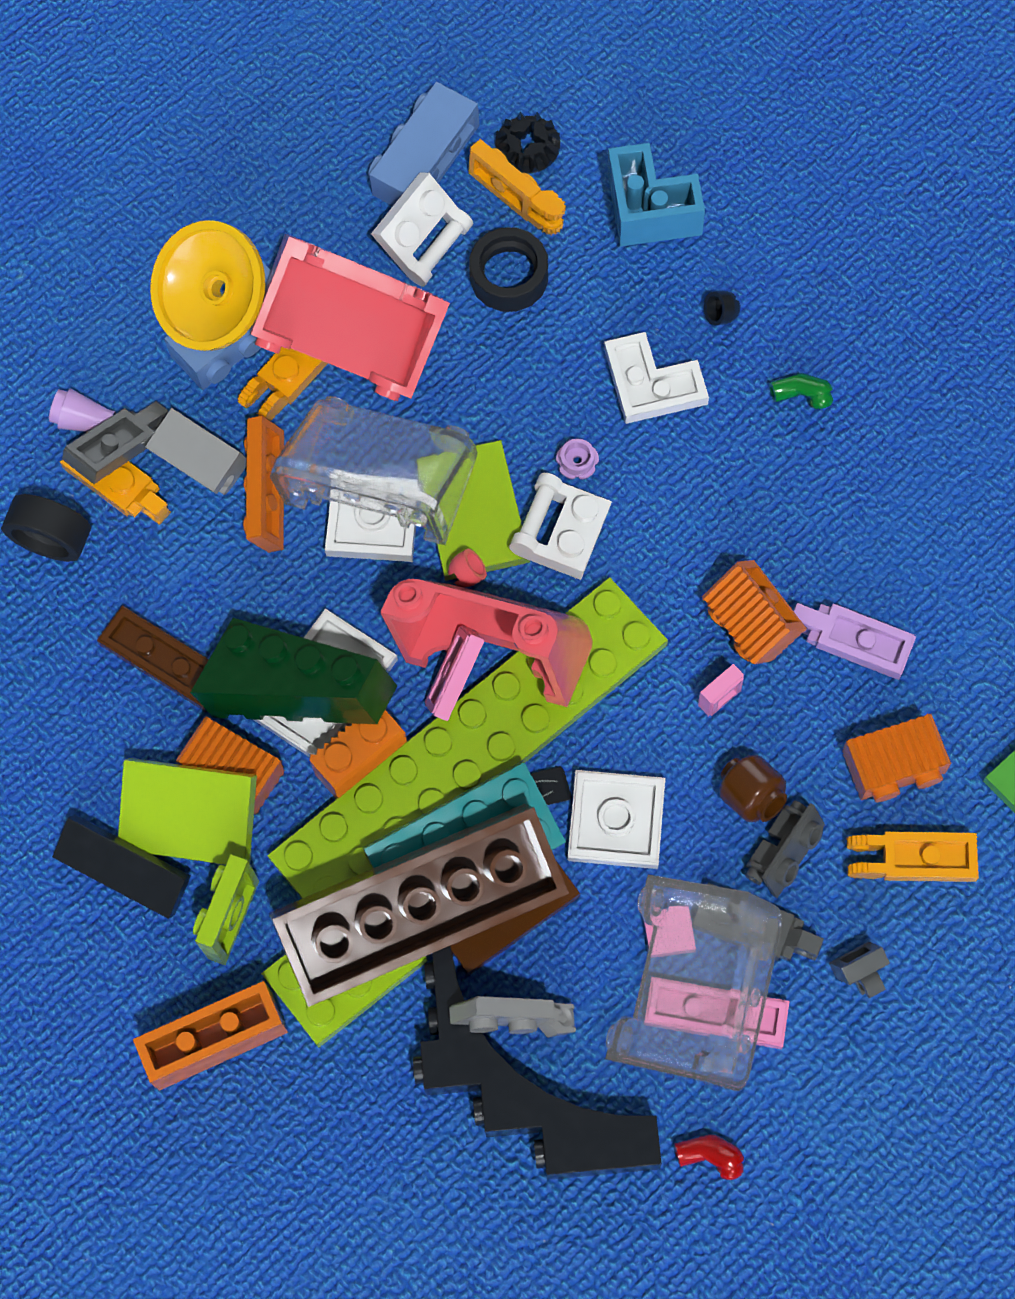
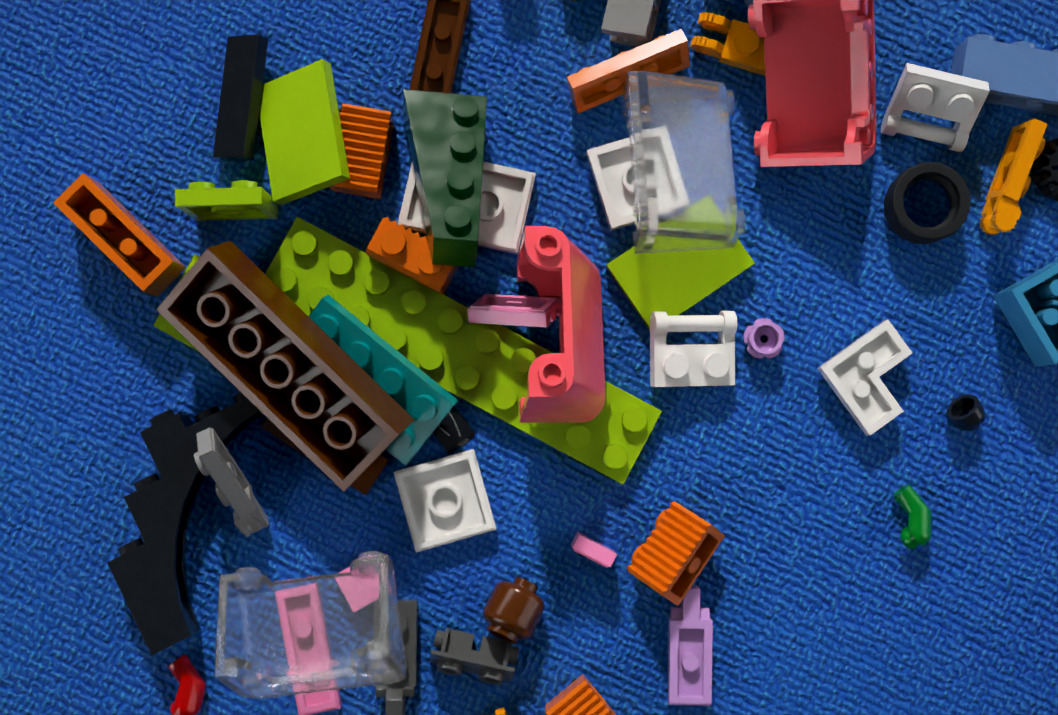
camera: 60 degrees right, 15 degrees up
coral hinge [448,548,487,588] -> none

